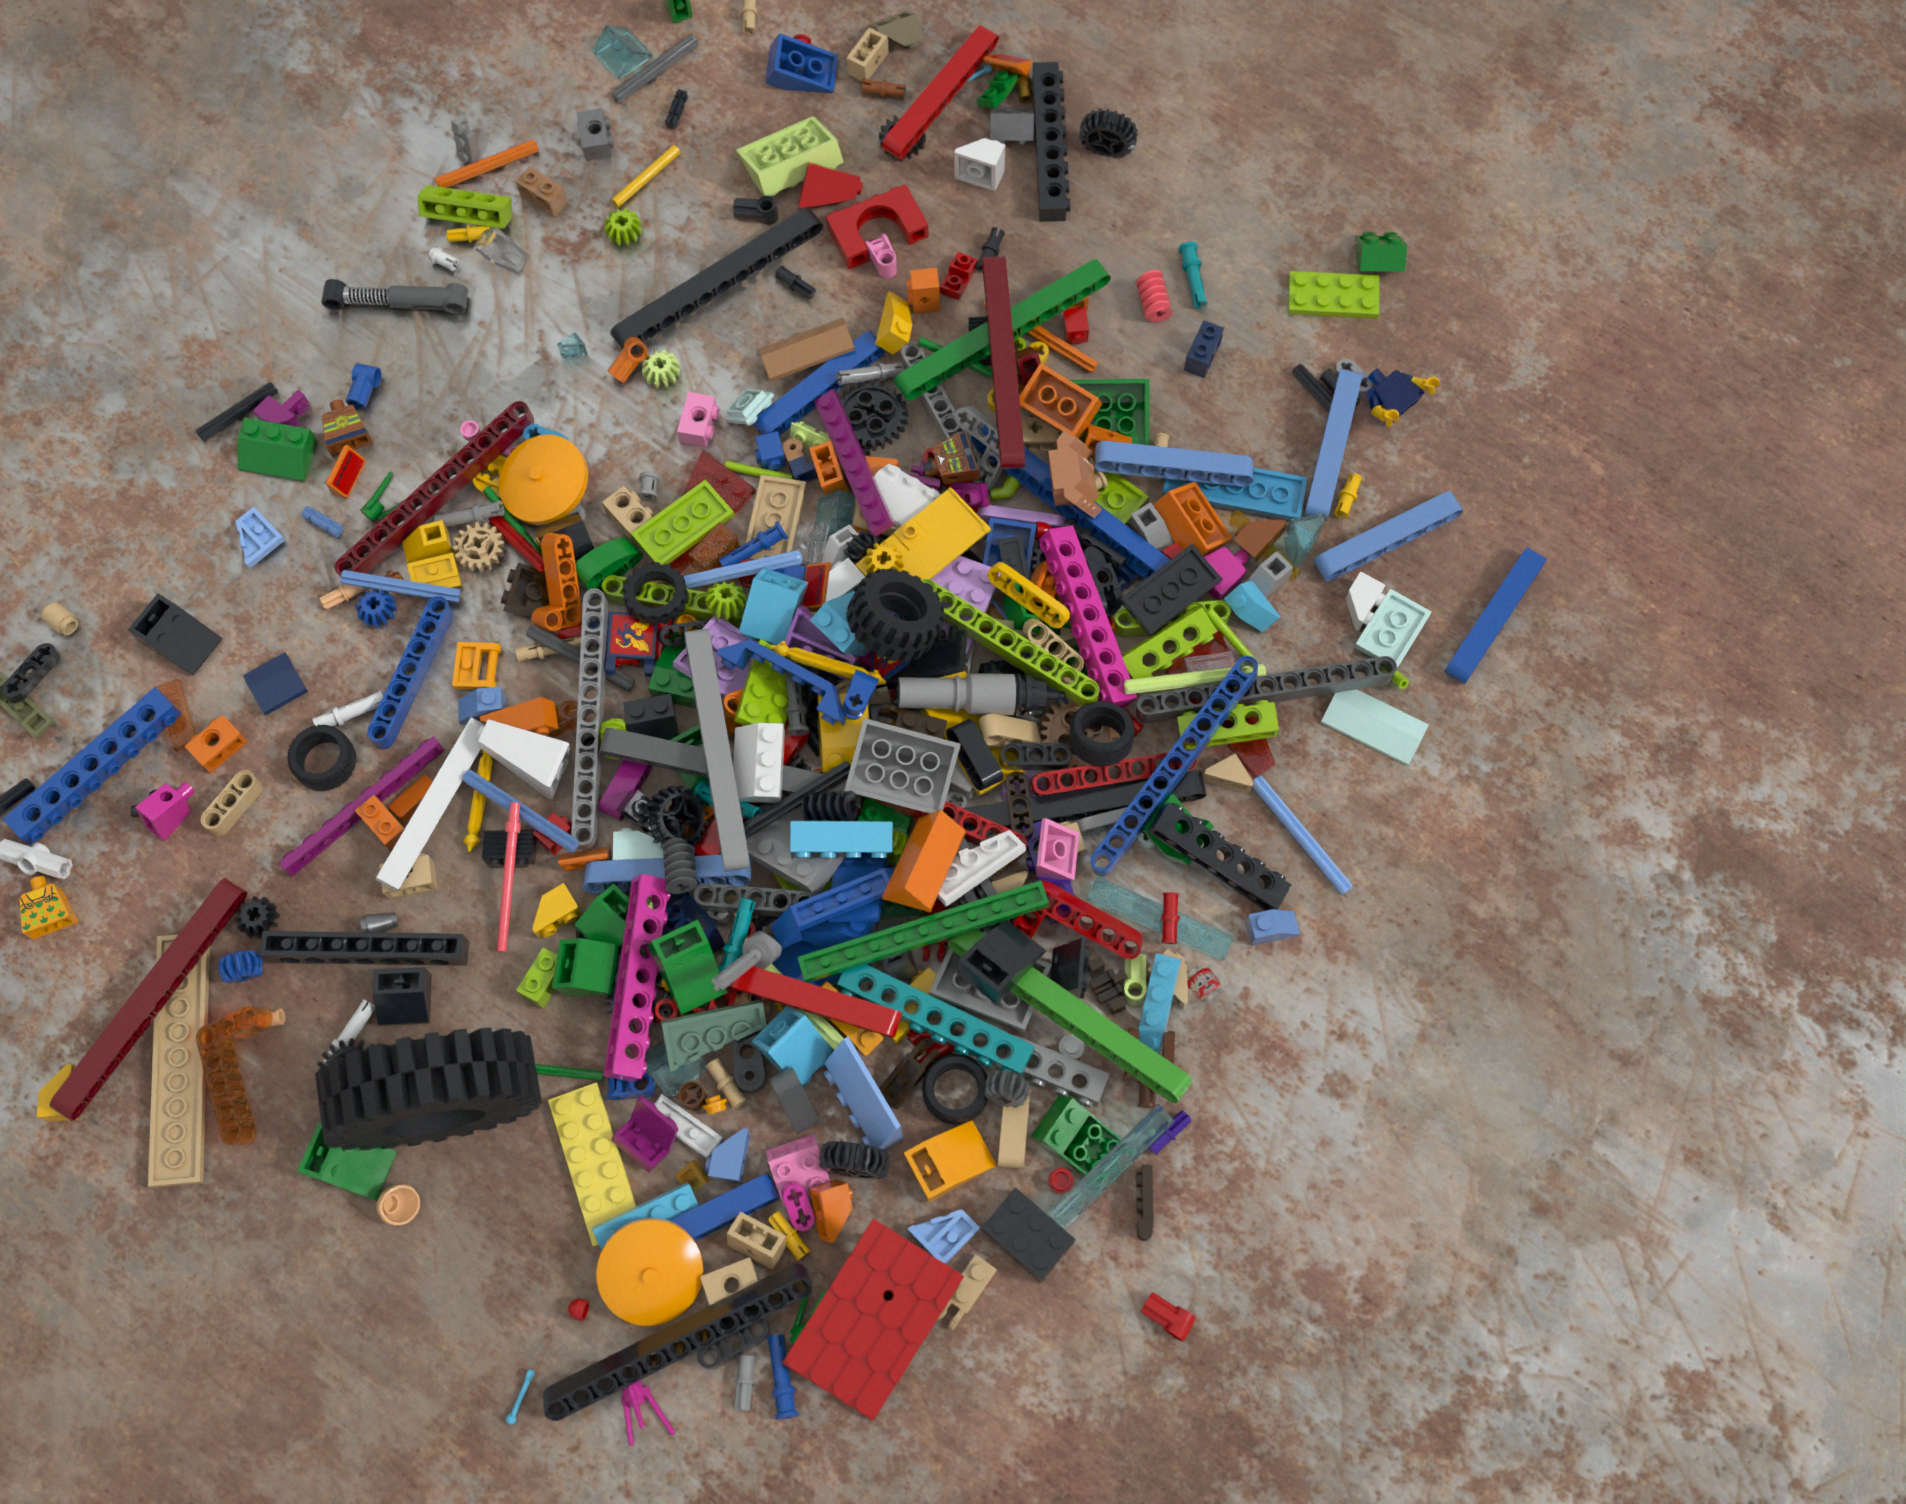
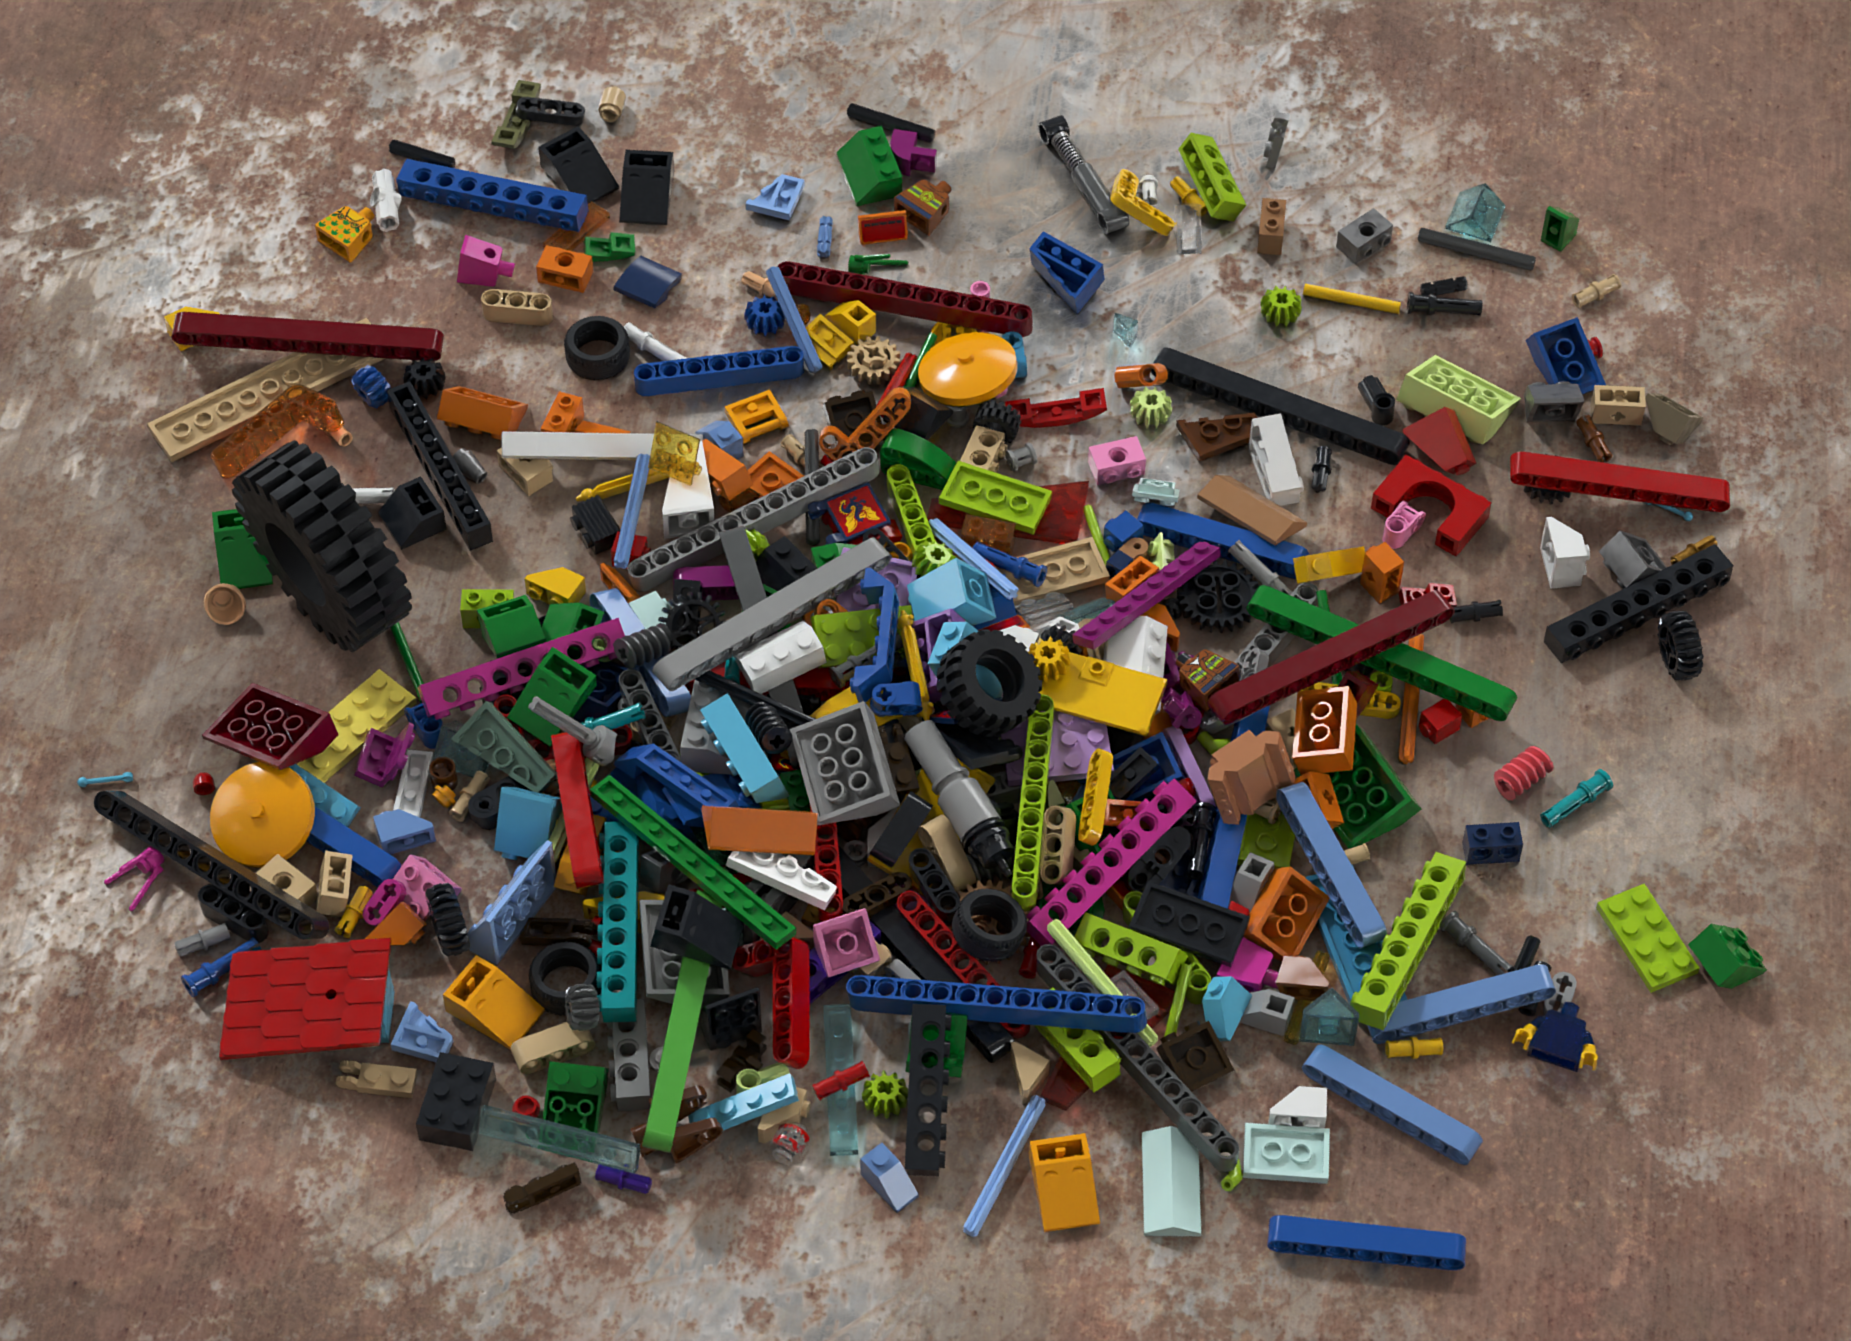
camera: 60 degrees right, 15 degrees down
magenta plate [279,736,445,877] -> none
blue piece [345,363,381,410] -> none
light grey pin [434,501,504,527] -> none
orange axle [435,139,539,188] -> none
coral bar [496,802,521,952] -> none
black tyre [623,562,688,626] -> none
pearl gold plate [674,1159,711,1193] -> none
dark grey beam [769,1067,820,1134] -> none
green slope [977,70,1018,109] -> none
orange slope [983,54,1033,76] -> none
red piece [1140,1292,1197,1342] -> none
none -> dark red slope [202,682,339,770]
none -> orange slope [437,386,528,440]
none -> black slope [538,126,620,205]
none -> green slope [583,232,636,262]
none -> clear yellow hinge [648,421,702,486]
none -> orange plate [743,451,804,509]
none -> lime gear [862,1070,908,1119]
none -> black tyre [973,400,1021,444]
none -> red slope [1005,388,1107,428]
none -> blue wedge [1029,231,1105,314]
none -> light orange slope [1029,1133,1100,1232]
none -> yellow beam [1110,169,1175,236]
none -> dark brown plate [1156,1020,1234,1092]
none -> reddish brown wing [1176,413,1258,462]
none -> white wedge [1249,413,1304,506]
none -> lime brick [1350,852,1466,1031]
none -> black pin [1407,292,1483,316]
none -> dark grey pin [1439,911,1514,975]
none -> flat silver slope [1524,381,1584,422]

